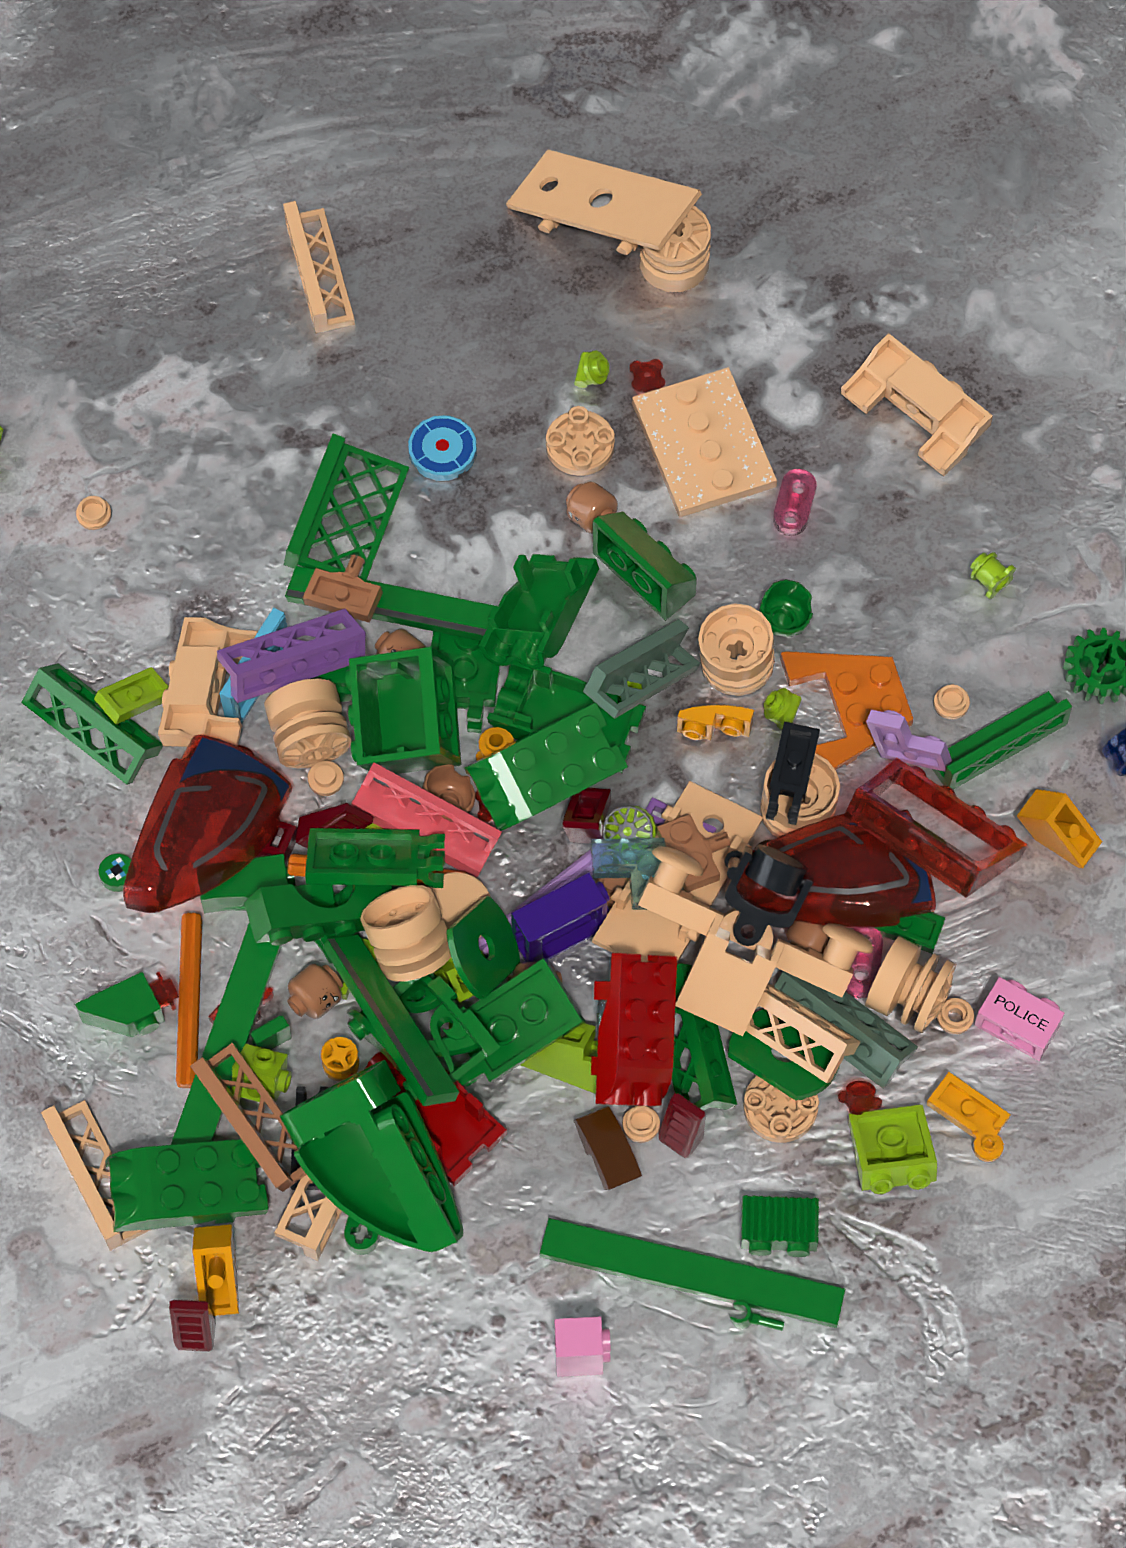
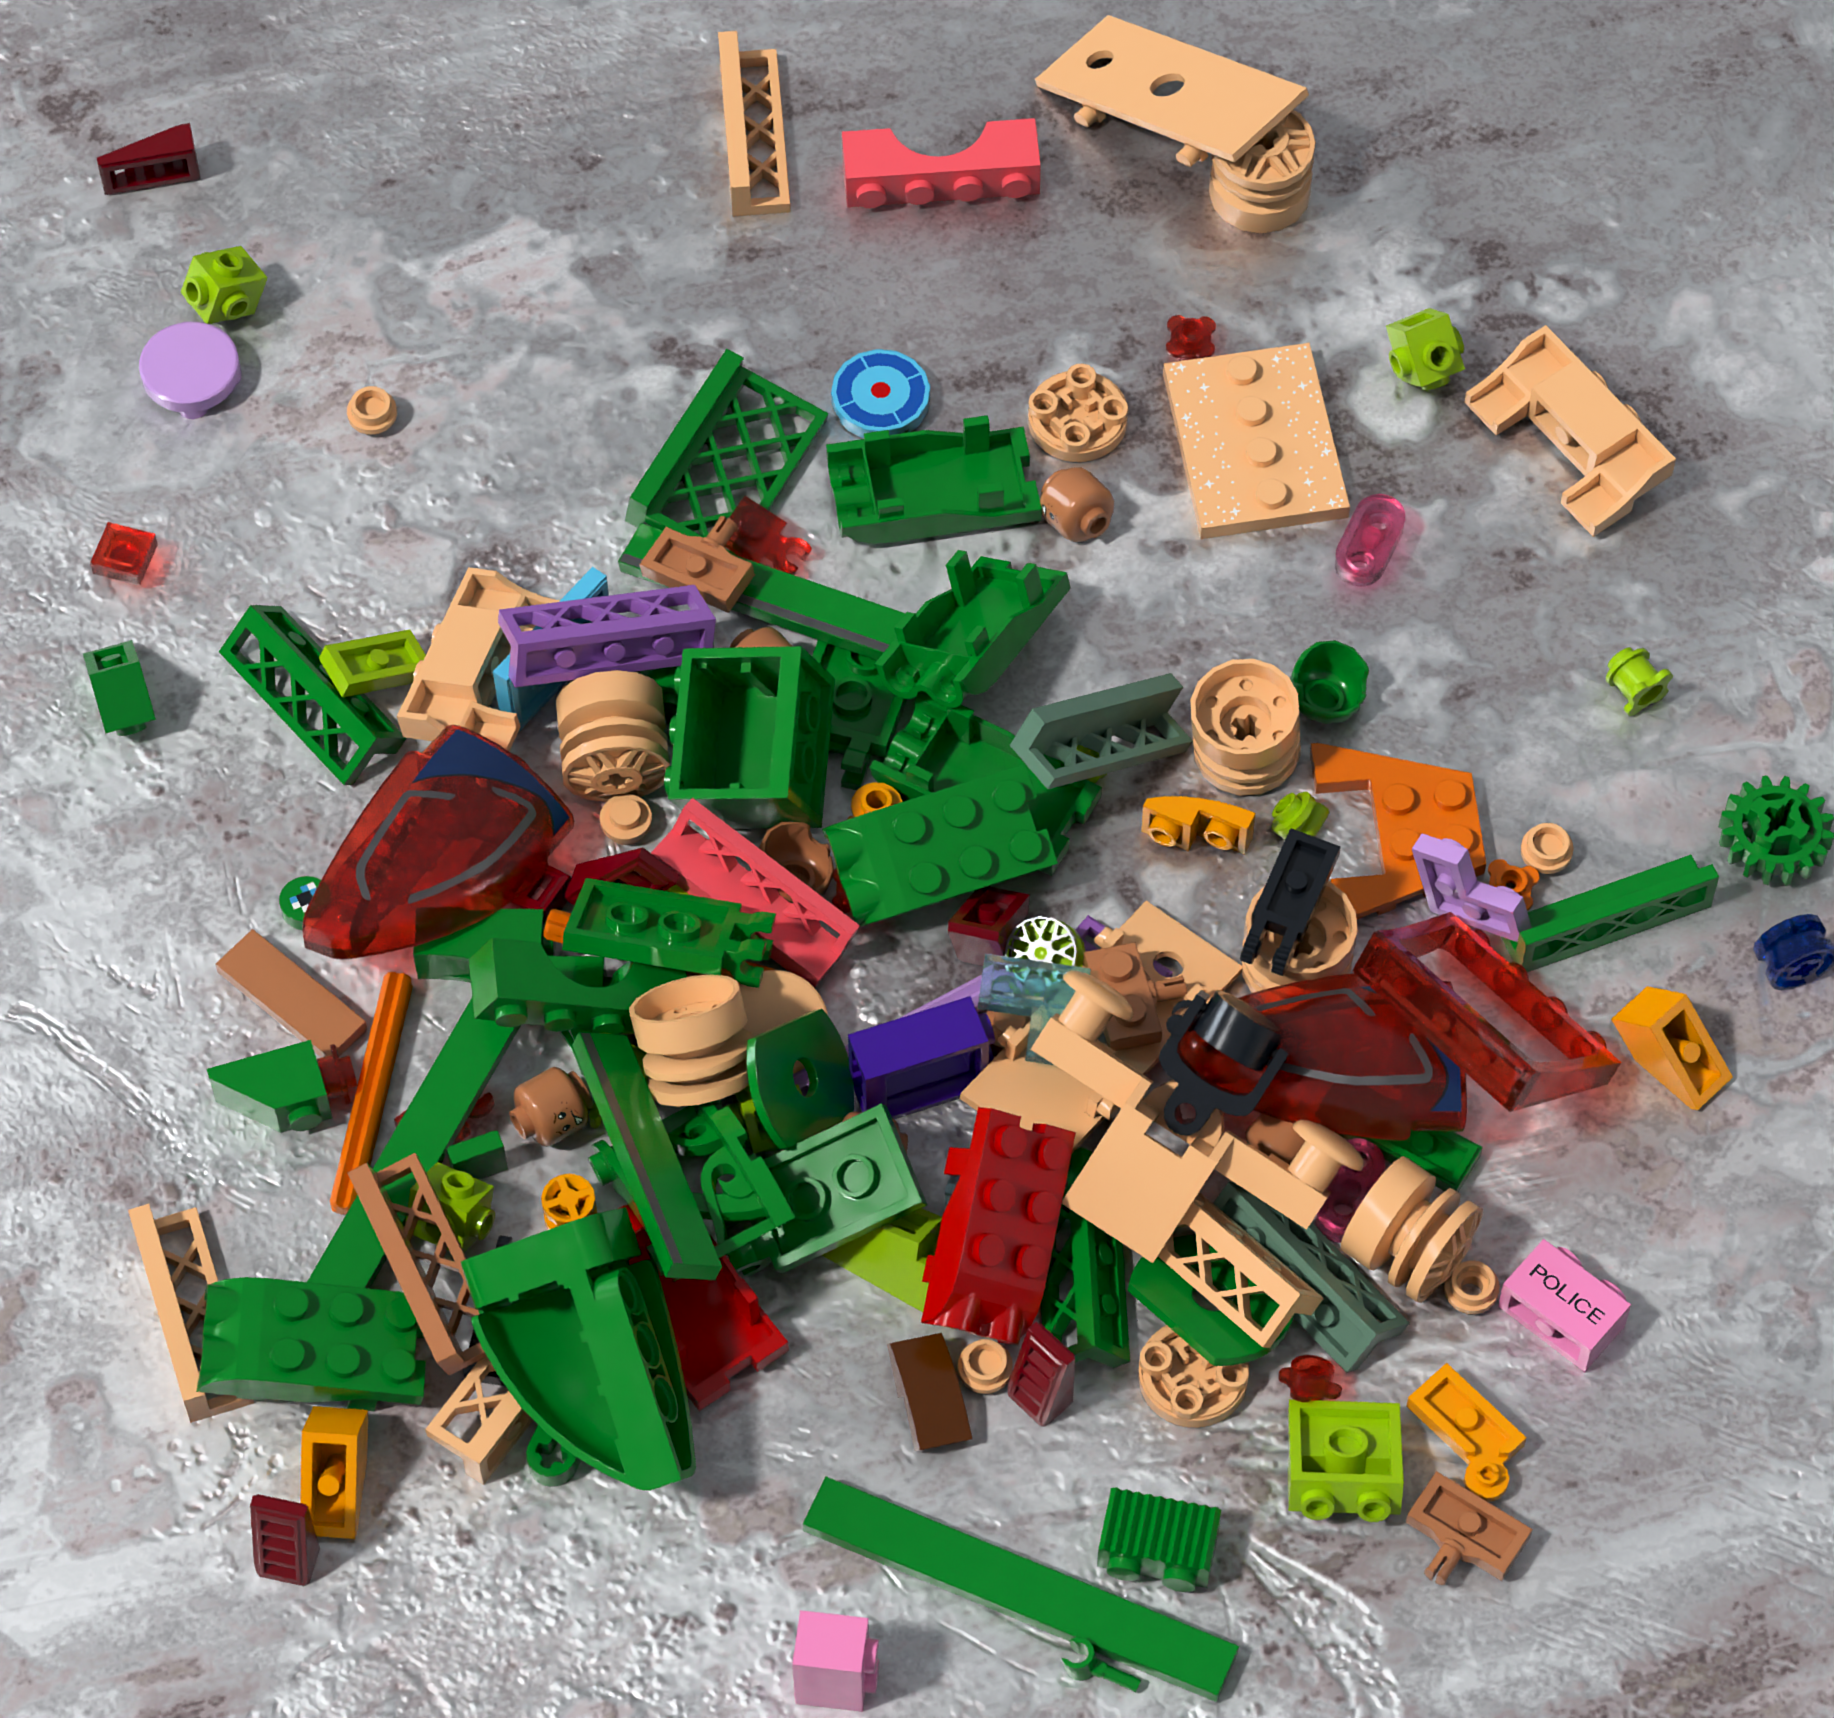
camera: 10 degrees right, 5 degrees down
lime plate [574,350,609,388] -> none
green slope [593,511,697,621] -> none
none -> nougat tile [215,929,368,1065]
none -> clear red plate [725,496,812,575]
none -> green piece [826,415,1042,544]
none -> coral arch [842,118,1041,208]
none -> lime brick [1385,308,1465,390]
none -> nougat plate [1406,1471,1533,1585]
none -> orange plate [1488,859,1539,911]

